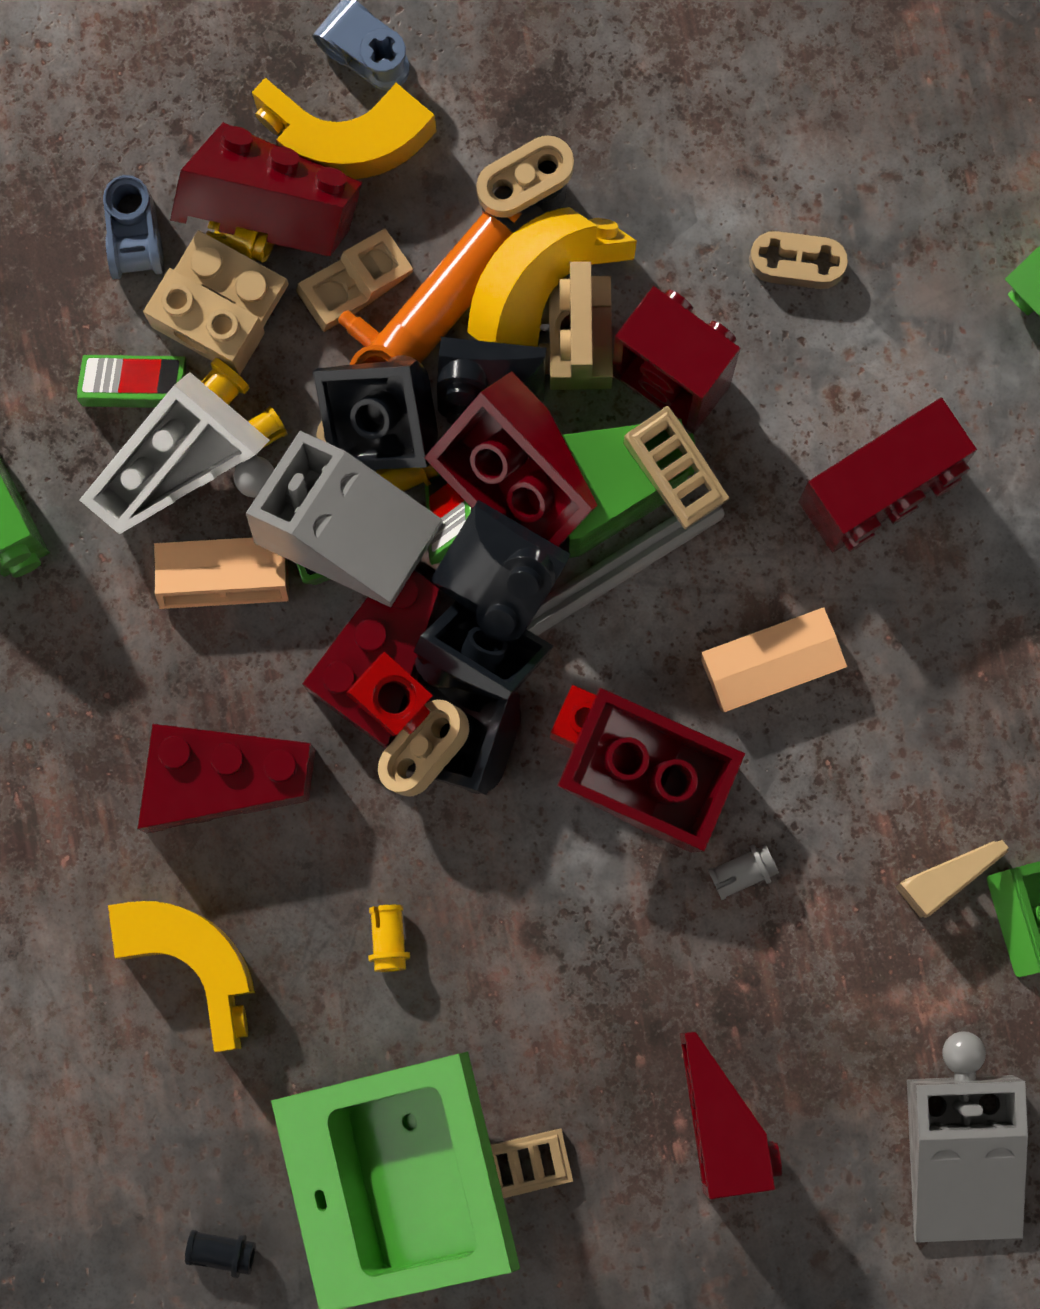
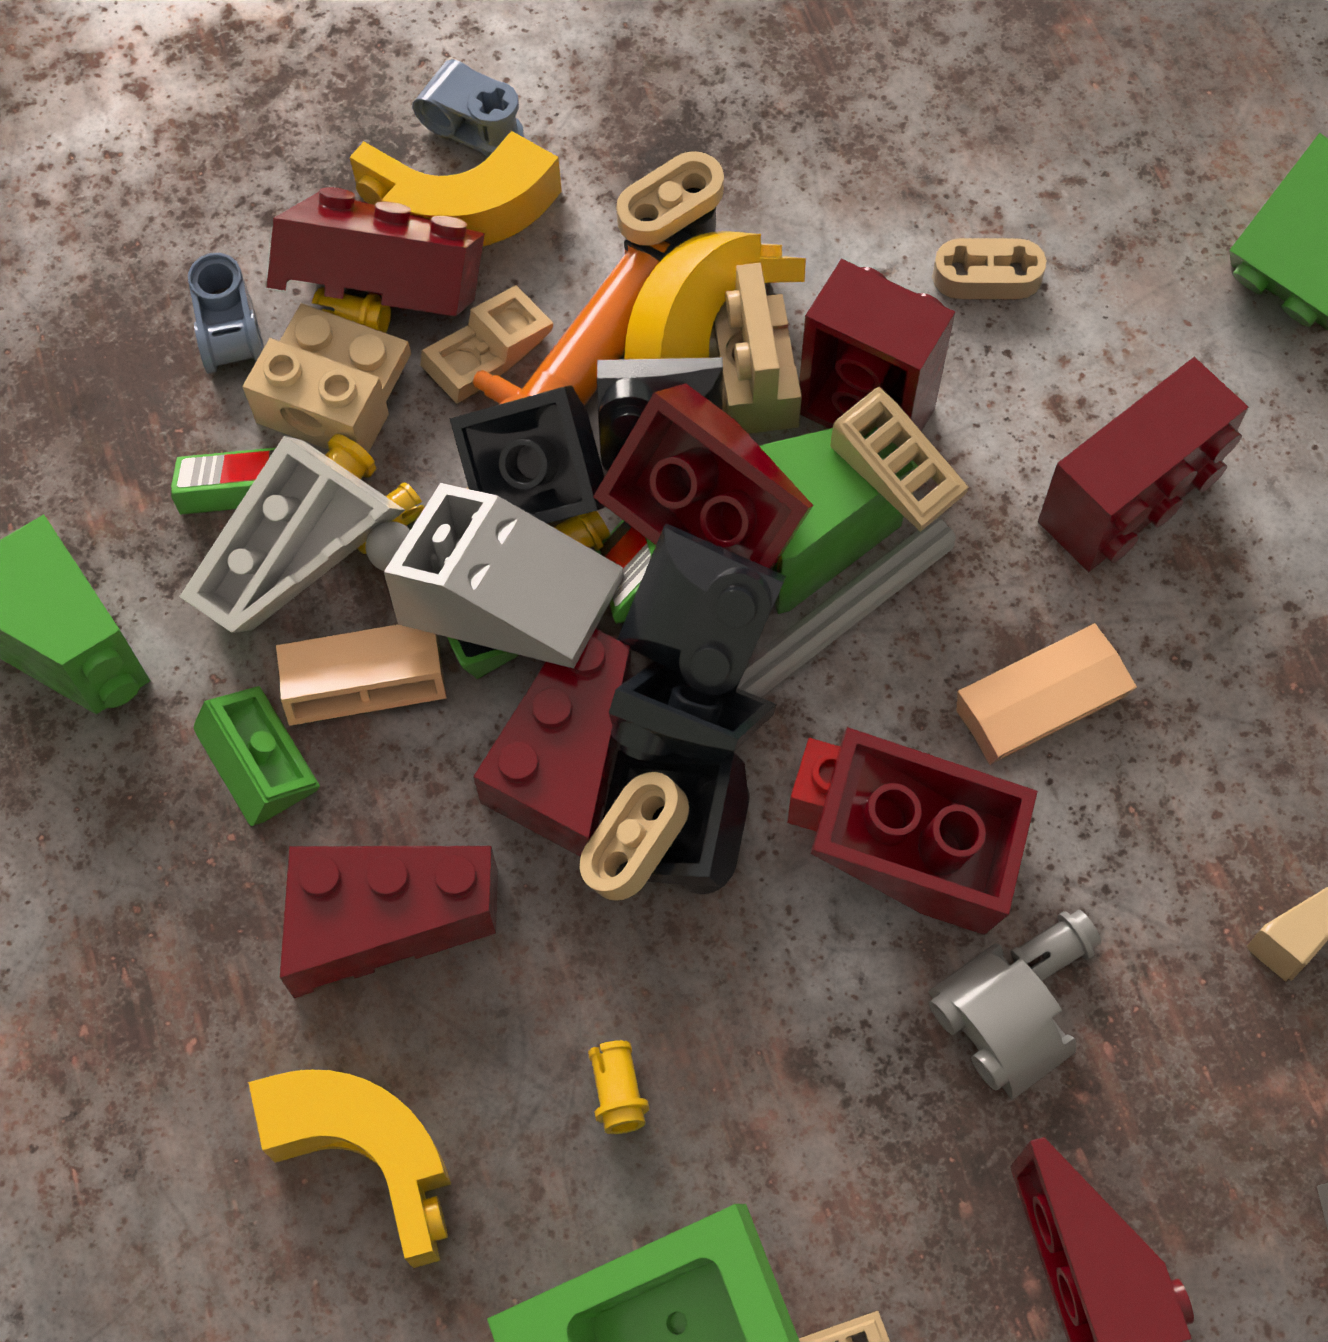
camera: 10 degrees left, 15 degrees down
red brick [345,652,433,736] -> none
none -> bright green slope [194,686,320,826]
none -> light grey cylinder [928,943,1076,1100]

